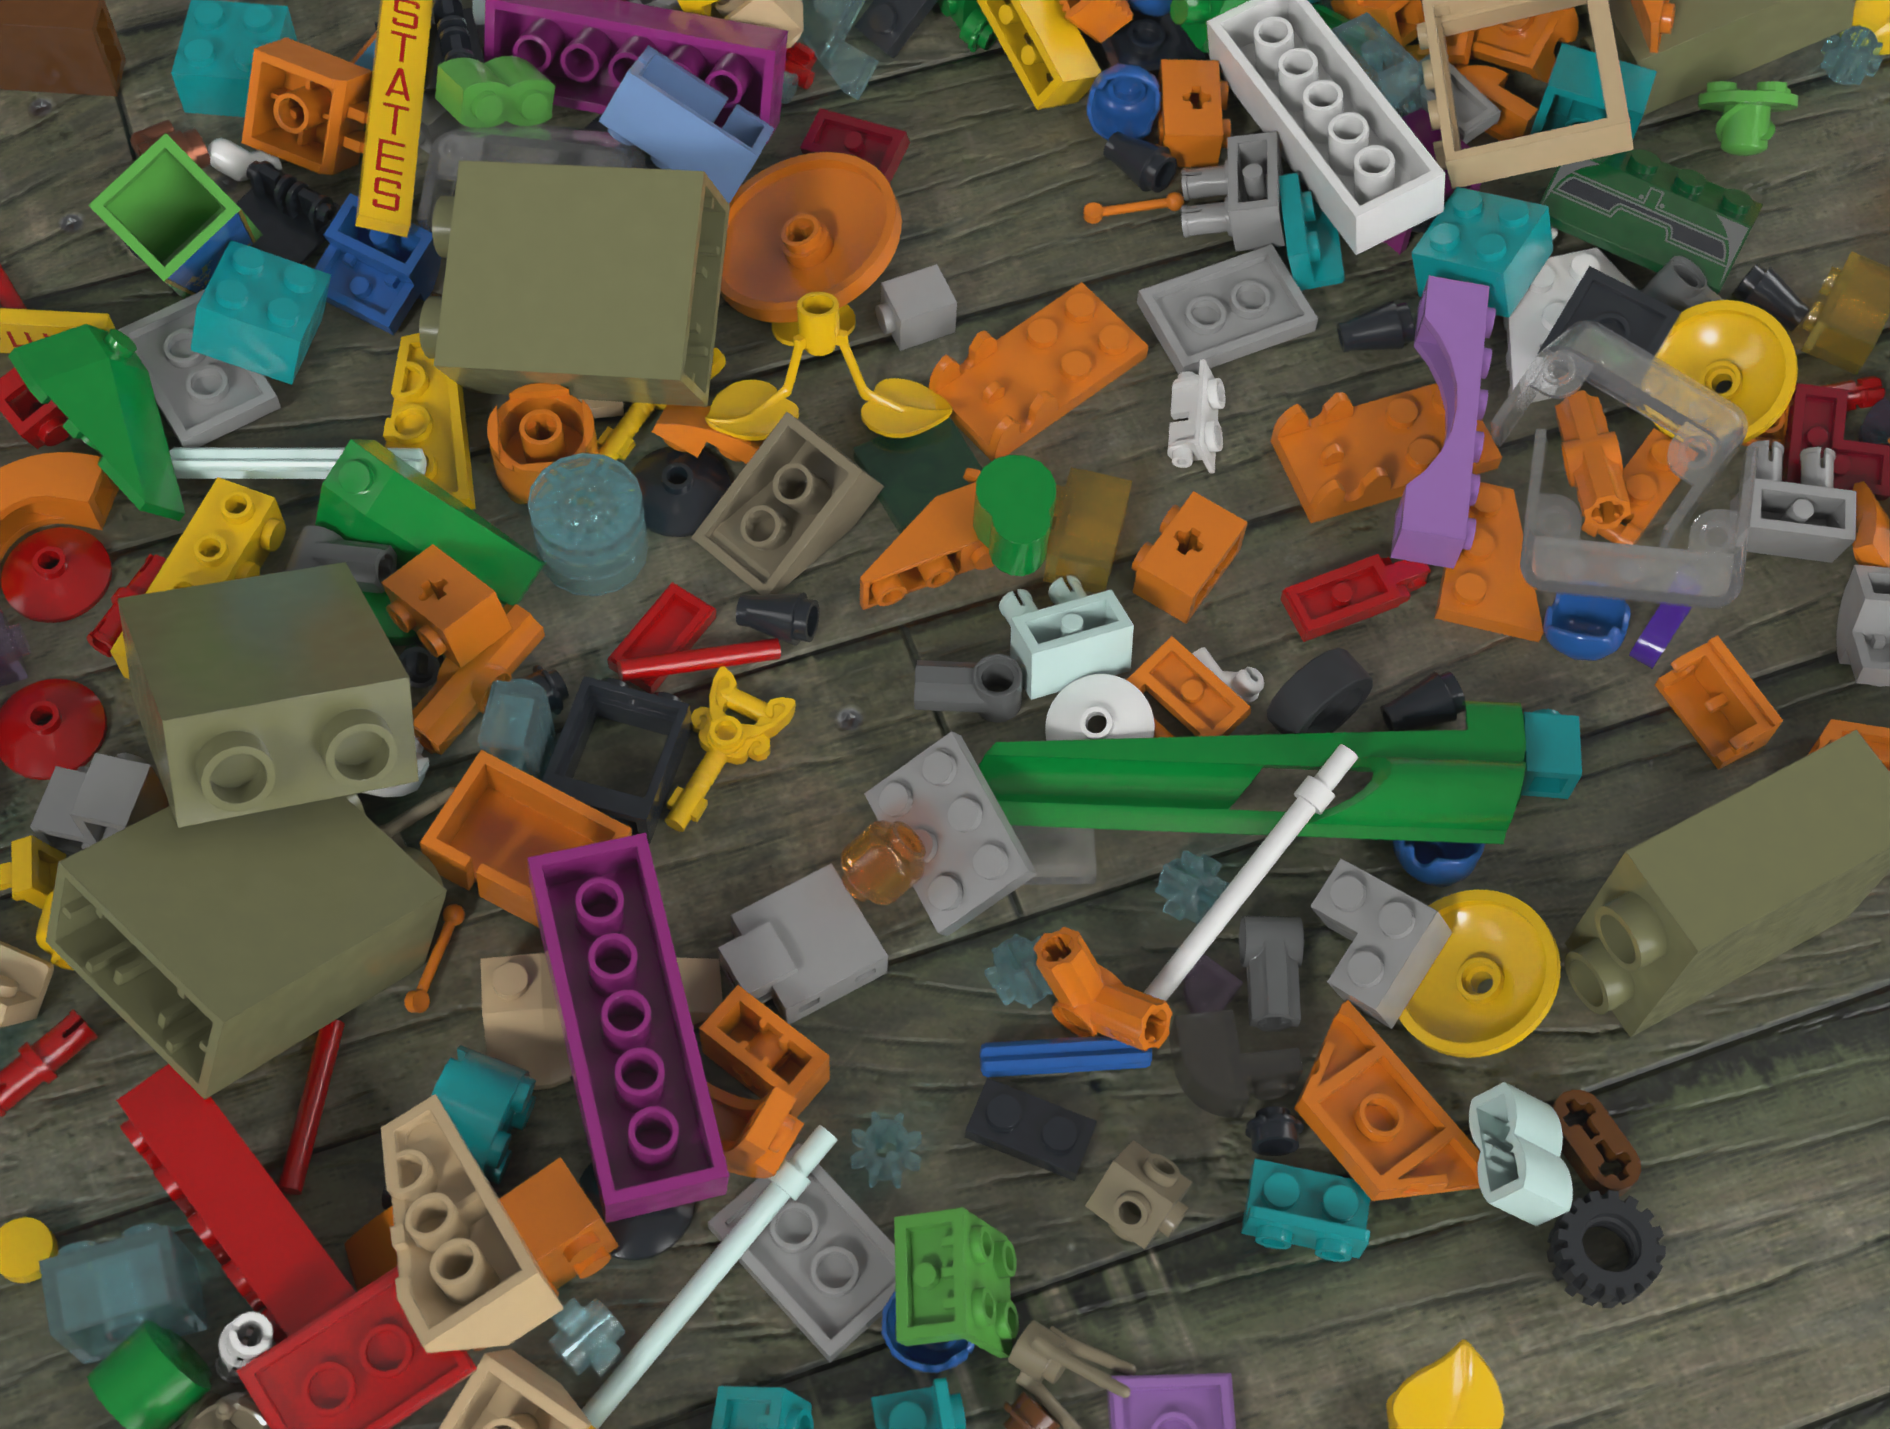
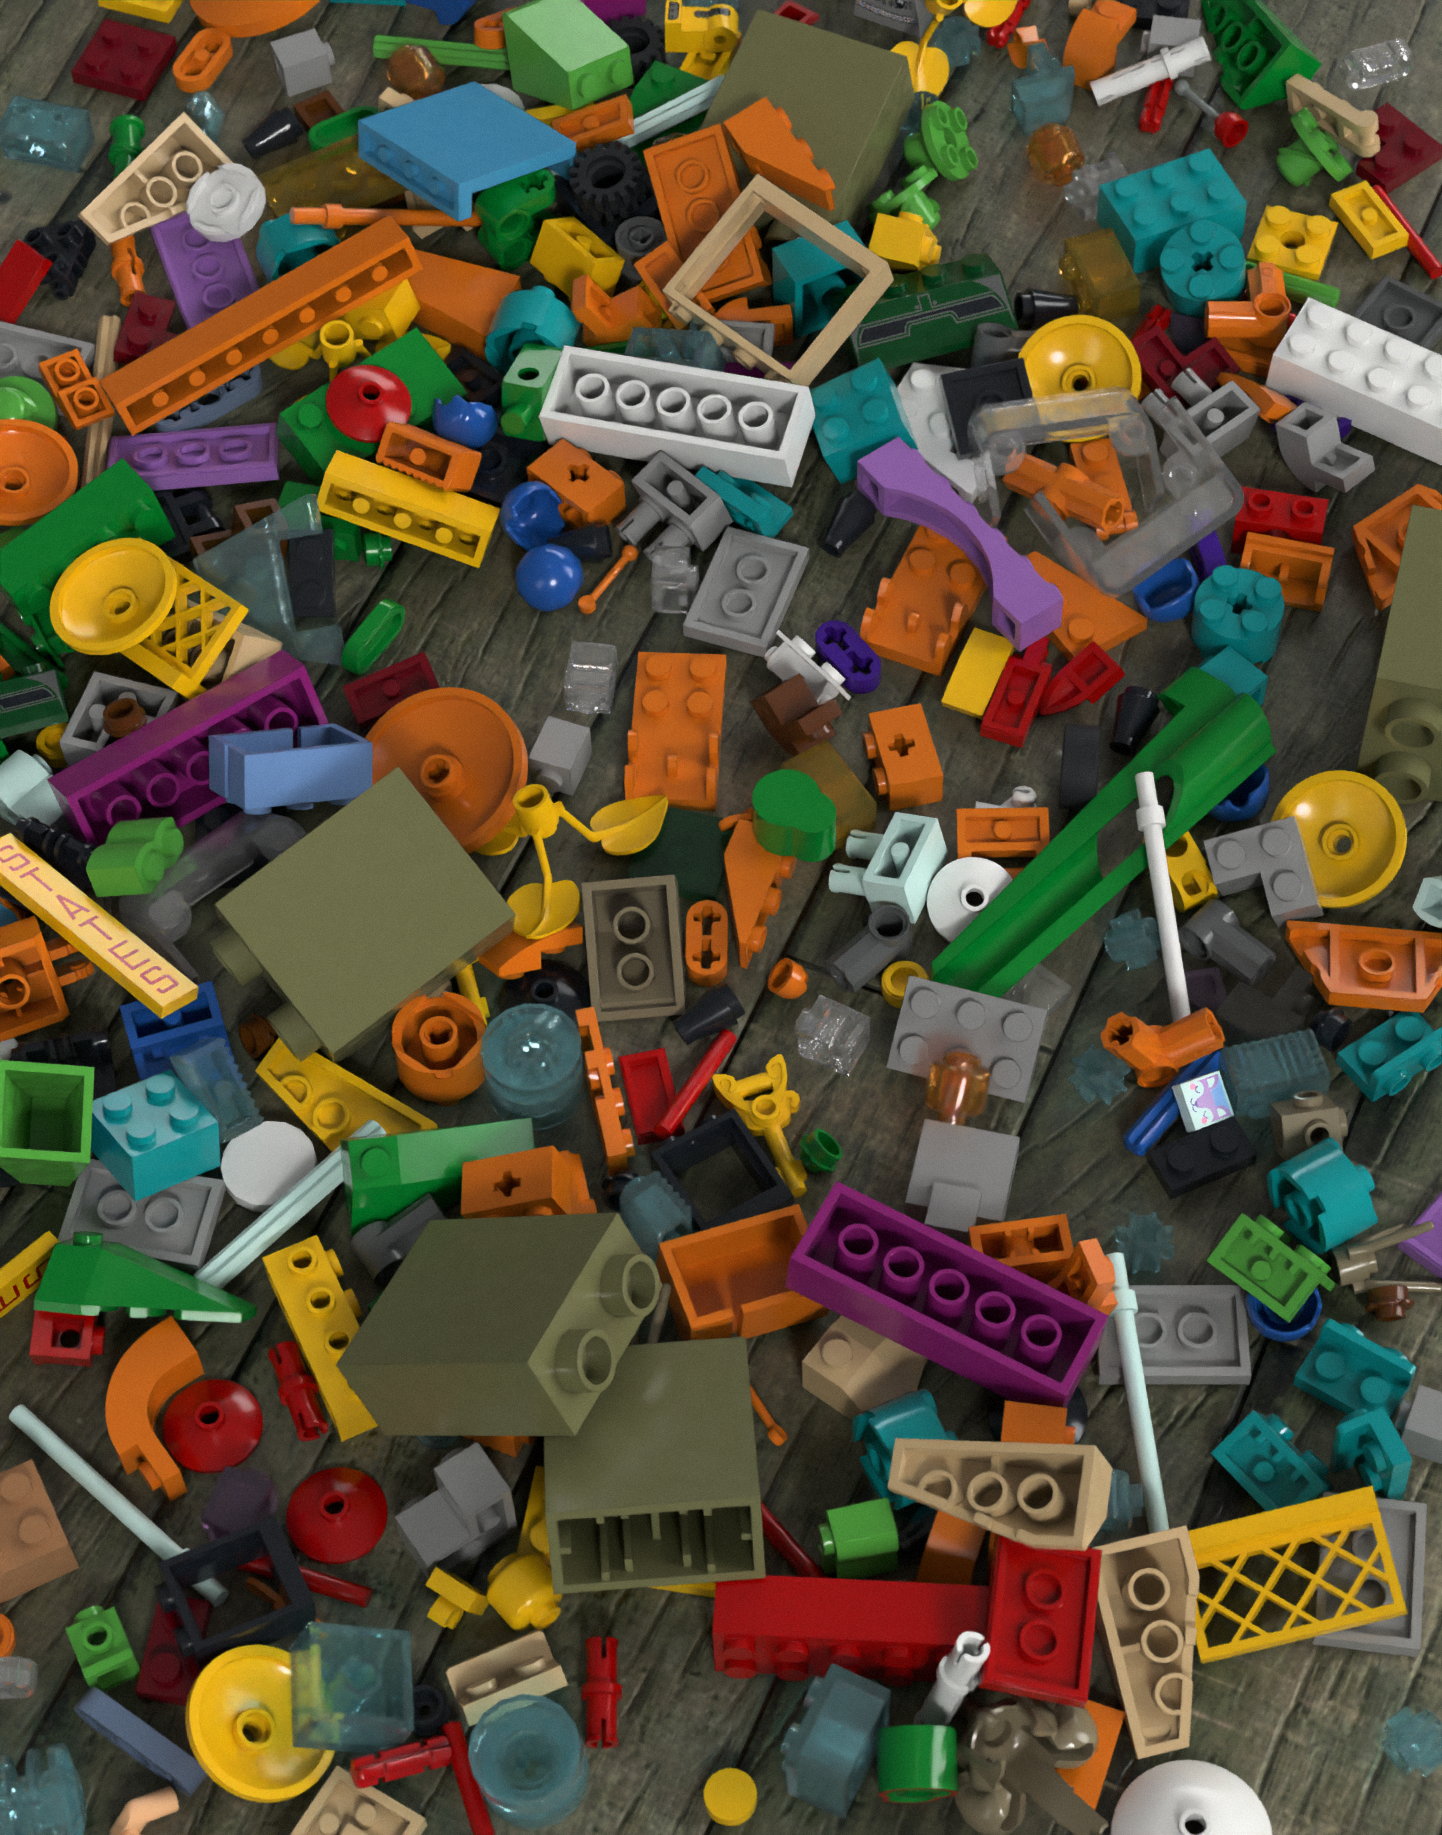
camera: 40 degrees left, 5 degrees down
none -> clear light blue brick [169,1038,264,1143]
none -> white tile [220,1121,318,1212]
none -> green tile [341,598,405,675]
none -> blue hair [515,543,584,612]
none -> clear brick [564,641,618,714]
none -> orange wing [575,1006,635,1177]
none -> clear brick [651,545,700,614]
none -> orange beam [685,900,729,987]
none -> reddish brown brick [750,673,843,758]
none -> orange hinge [768,958,809,999]
none -> clear brick [794,995,870,1077]
none -> green plate [798,1128,843,1173]
none -> dark purple beam [815,620,881,694]
none -> bright green brick [817,1497,899,1580]
none -> yellow brick [868,212,941,274]
none -> yellow tile [881,961,928,1009]
none -> bright green plate [903,101,978,182]
none -> yellow slope [941,627,1015,720]
none -> red plate [1039,641,1125,716]
none -> yellow leg [1142,831,1218,913]
none -> tile [1172,1071,1234,1132]
none -> teal brick [1190,565,1284,664]
none -> clear light blue brick [1218,1028,1331,1119]
none -> red brick [1230,486,1328,554]
none -> teal brick [1267,1137,1378,1255]

